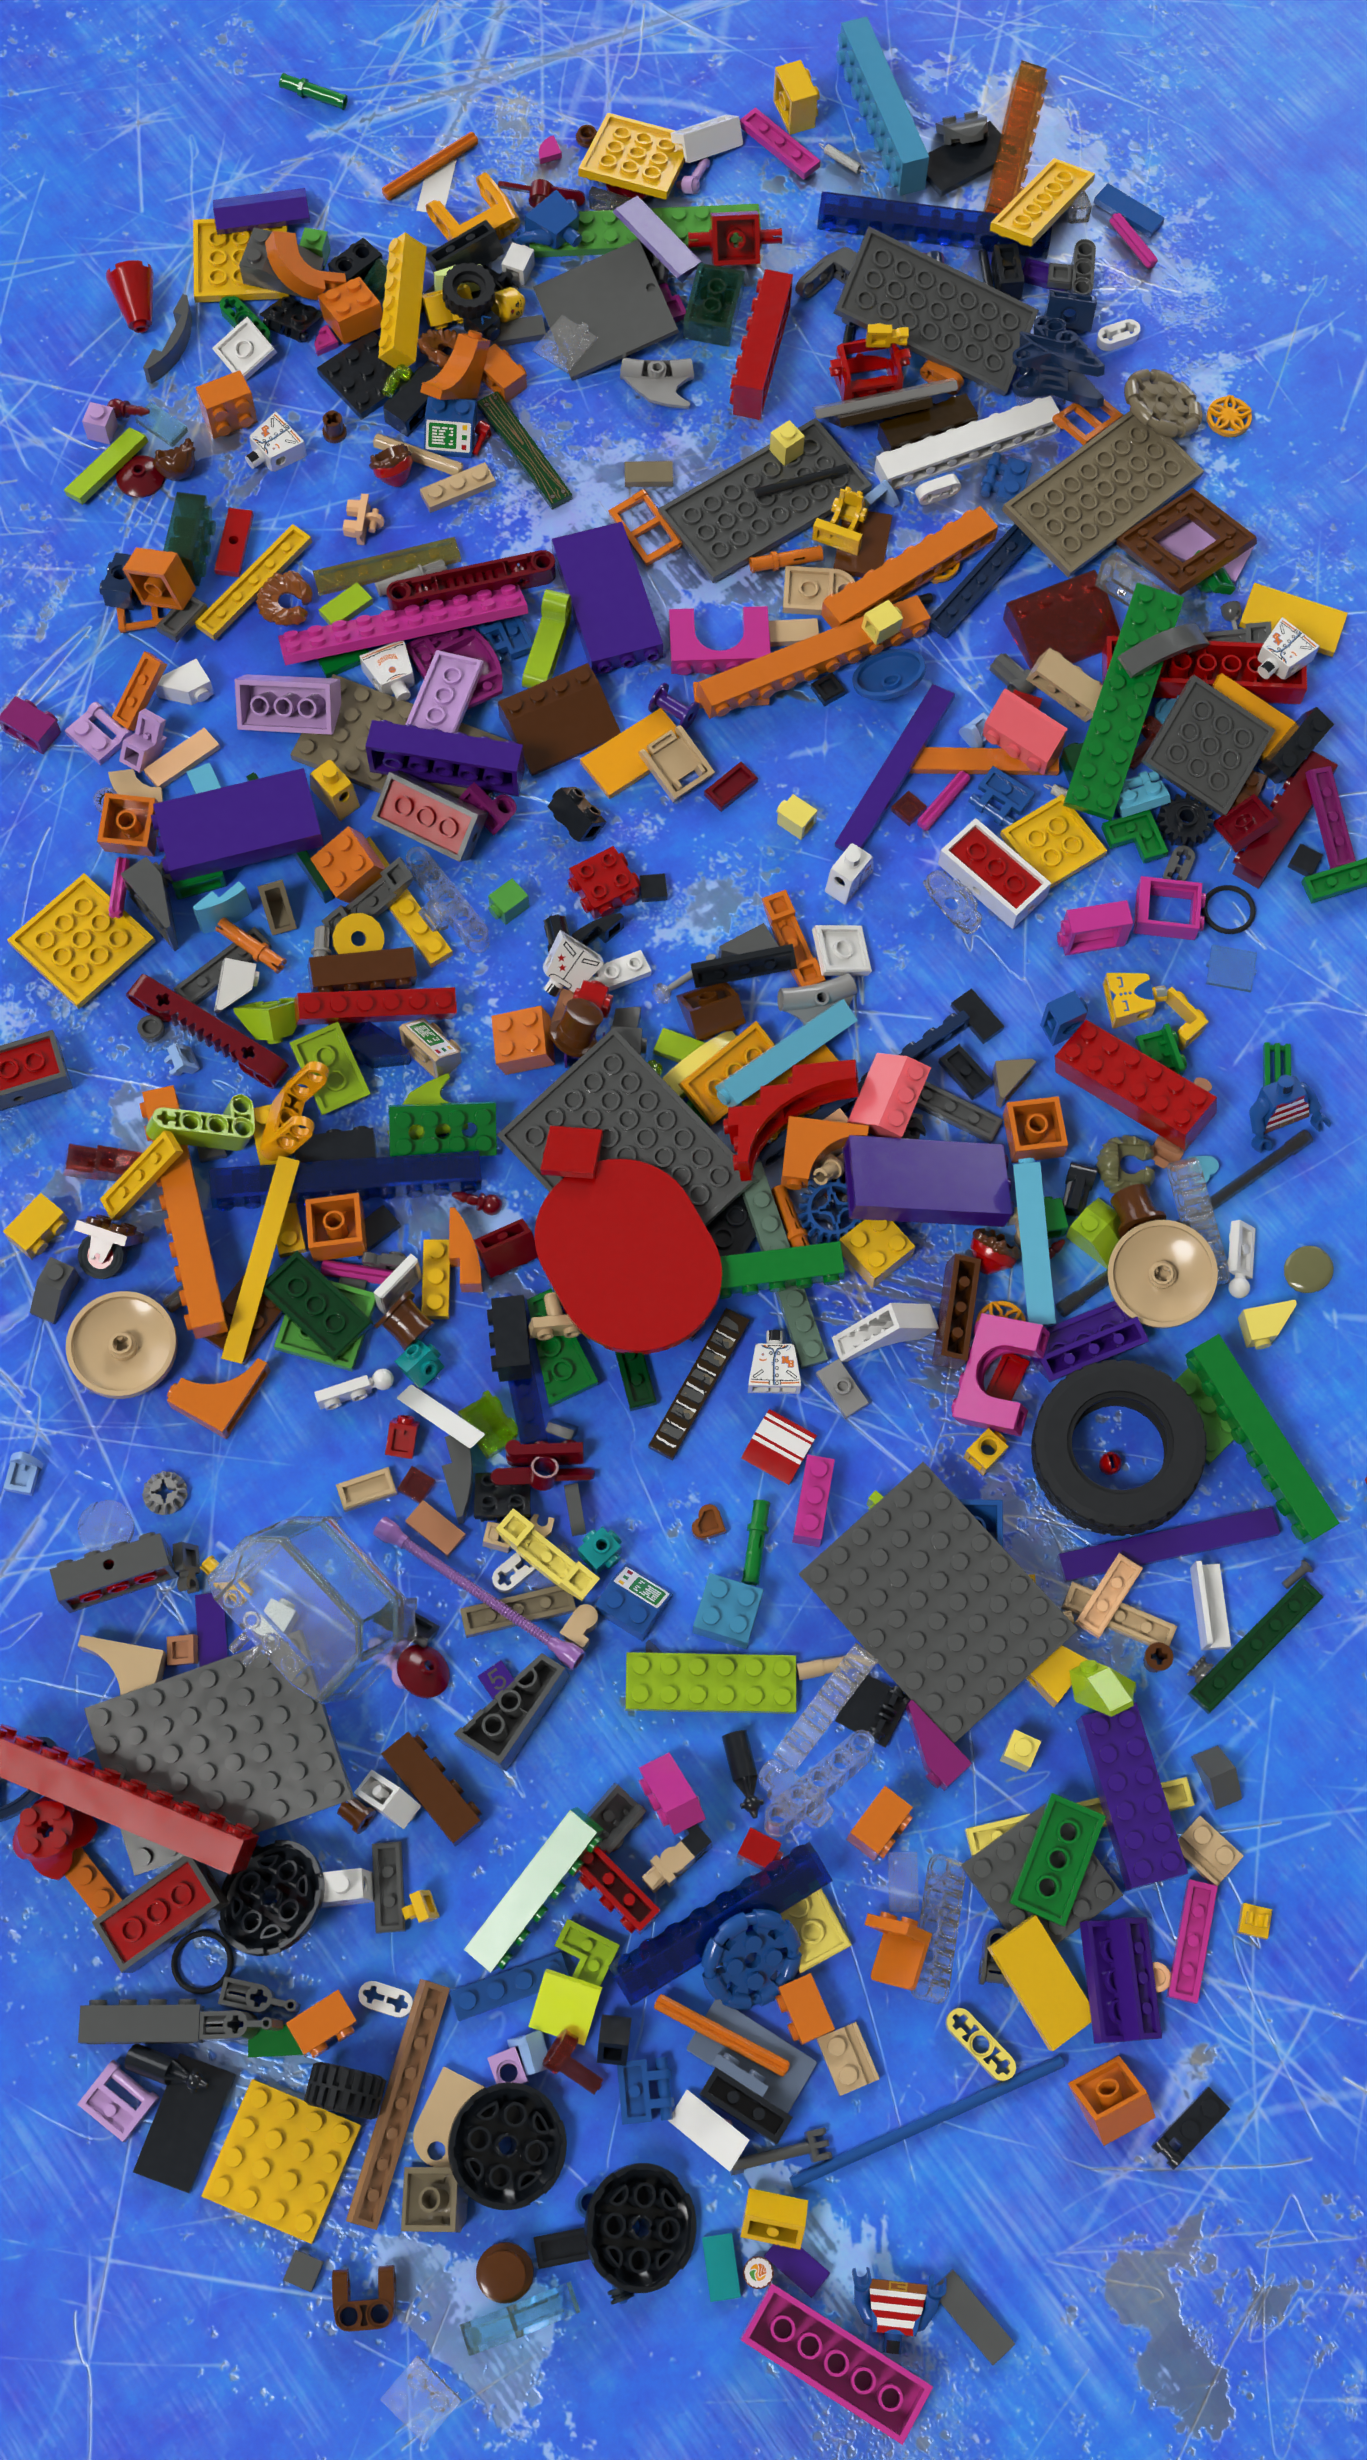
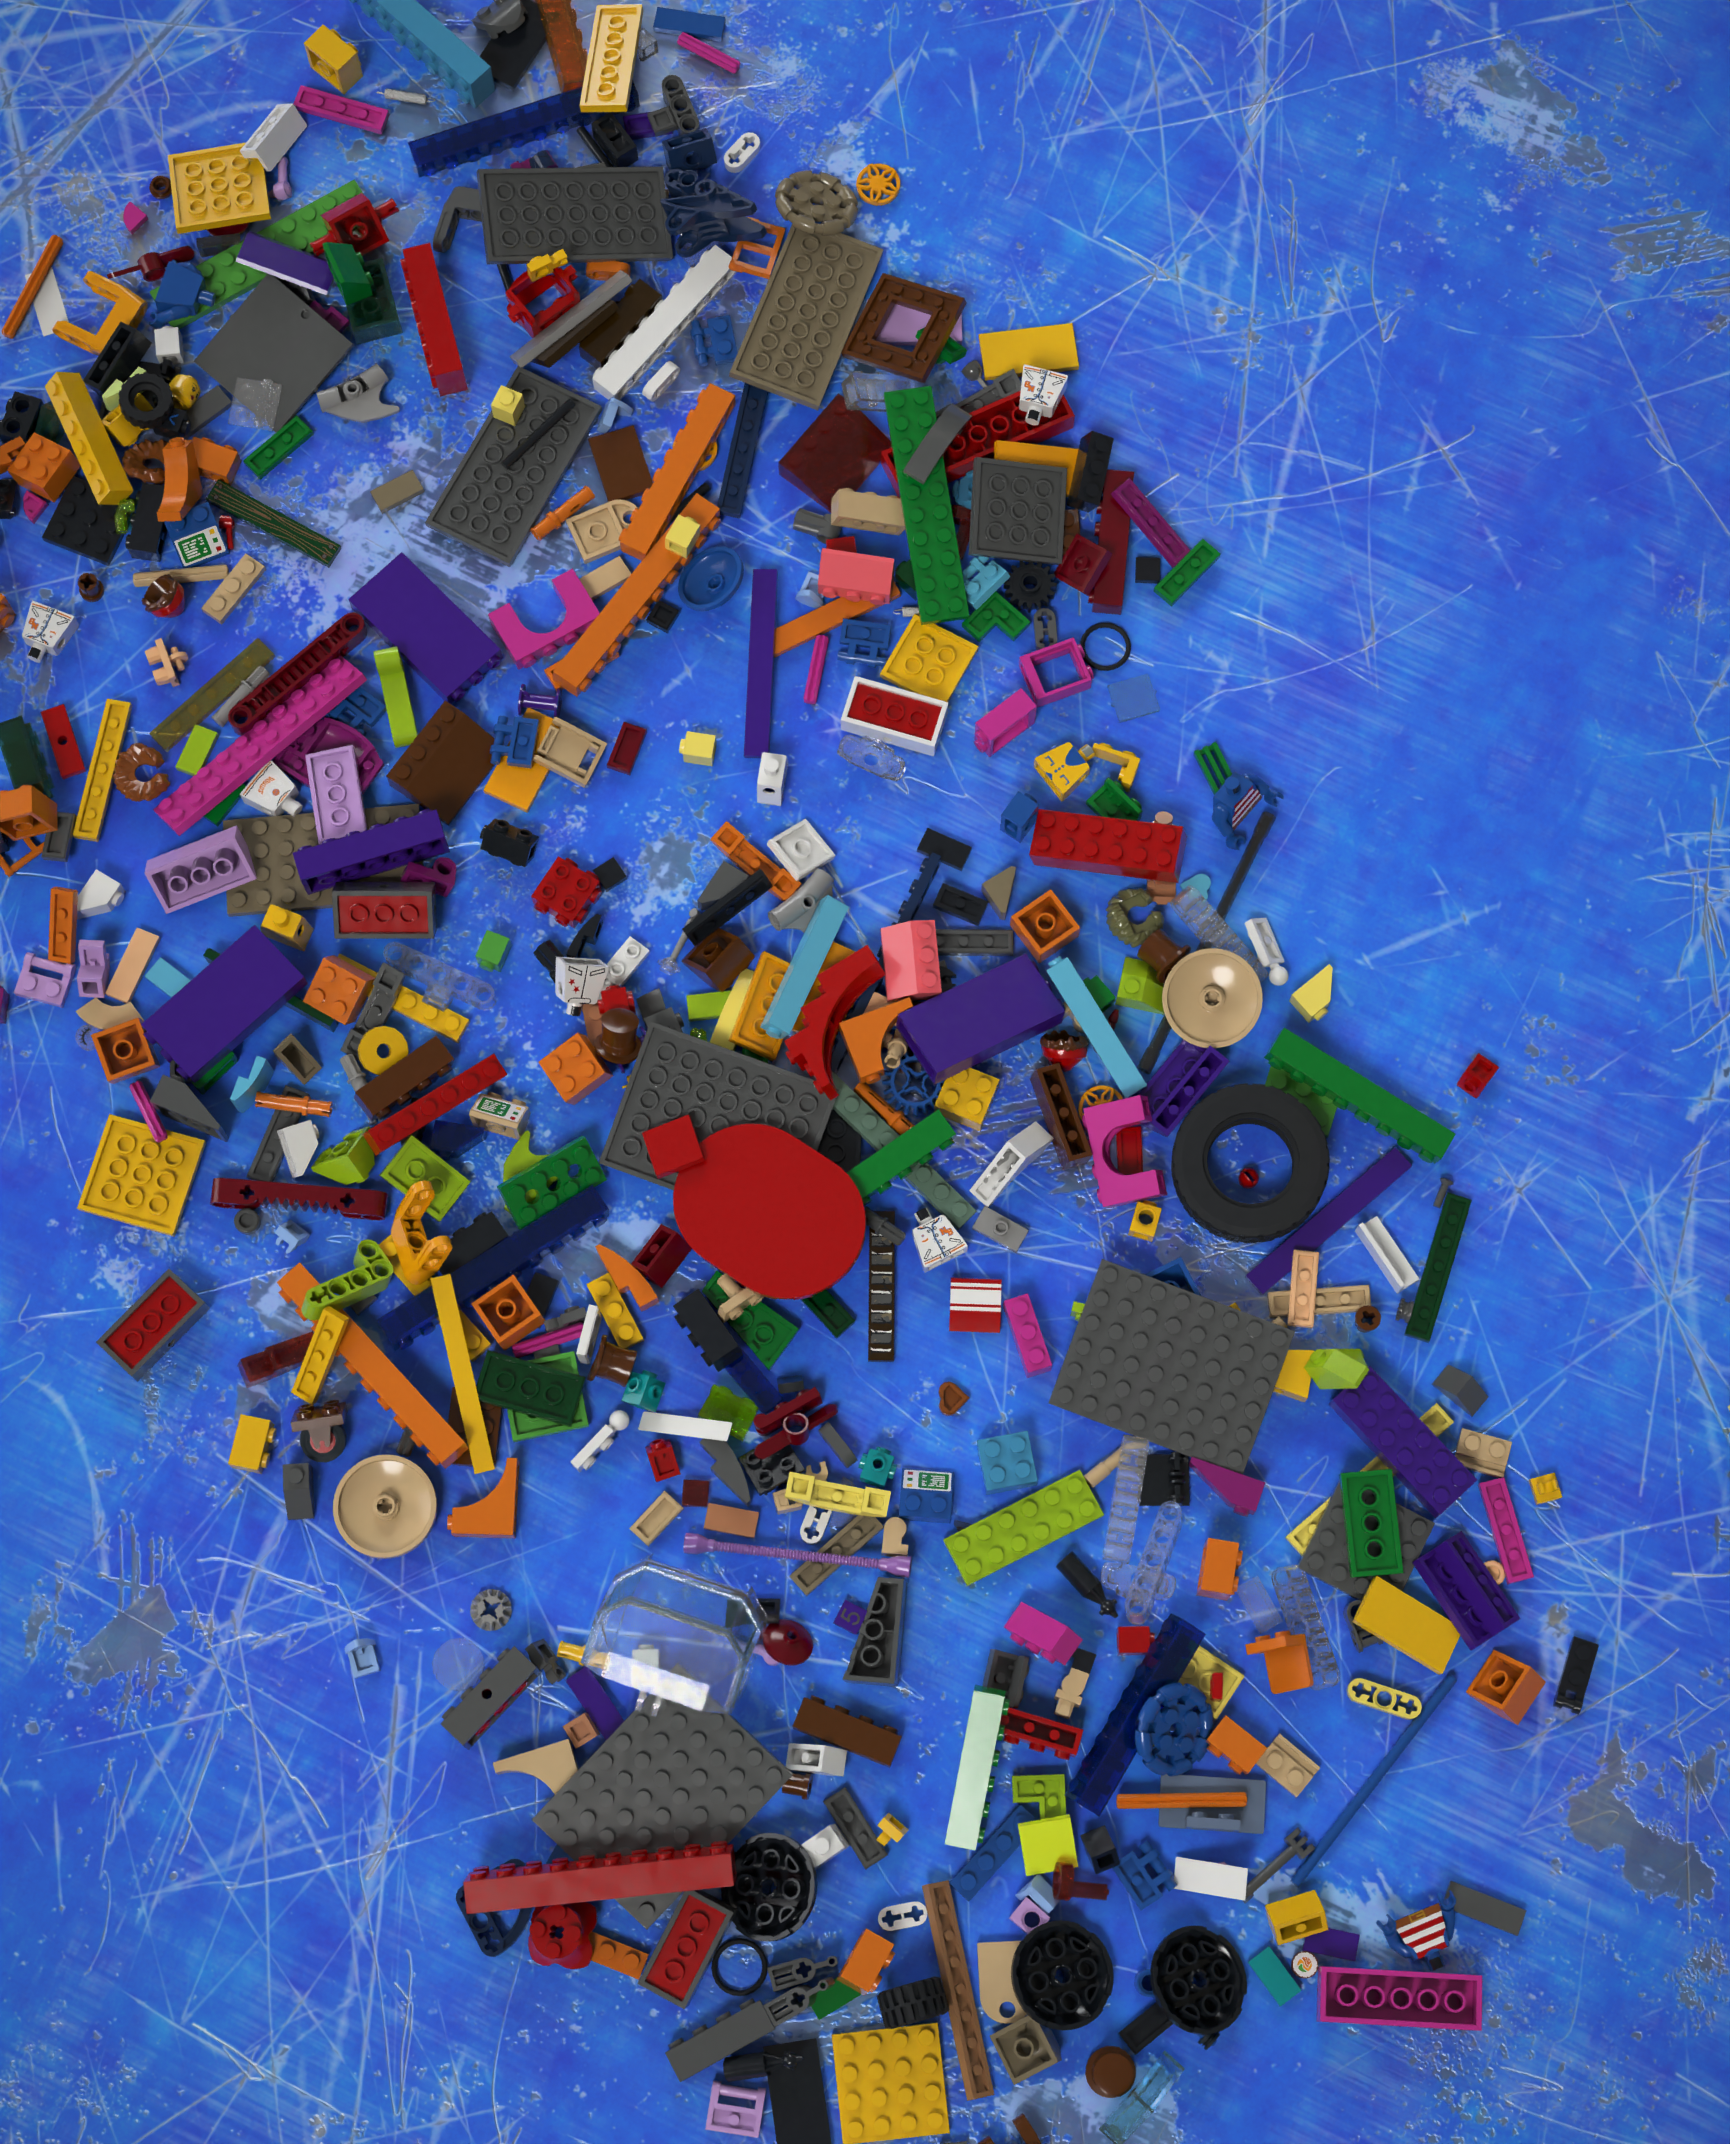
camera: 25 degrees left, 5 degrees up
dark red bar [452,1192,502,1216] -> none
orange window [608,489,683,567] -> none
black brick [699,2067,793,2145] -> none
green pin [741,1499,771,1585] -> none
yellow tile [812,487,868,556] -> none
clear red tile [891,791,927,826] -> none
light yellow brick [1000,1730,1041,1773] -> none
black piece [1062,1161,1097,1217] -> none
olive piece [1284,1246,1334,1293] -> none
none -> green tile [243,415,314,480]
none -> green slope [322,242,374,306]
none -> blue plate [490,716,540,769]
none -> dark grey axle [865,1207,906,1245]
none -> red tile [1210,1672,1223,1702]

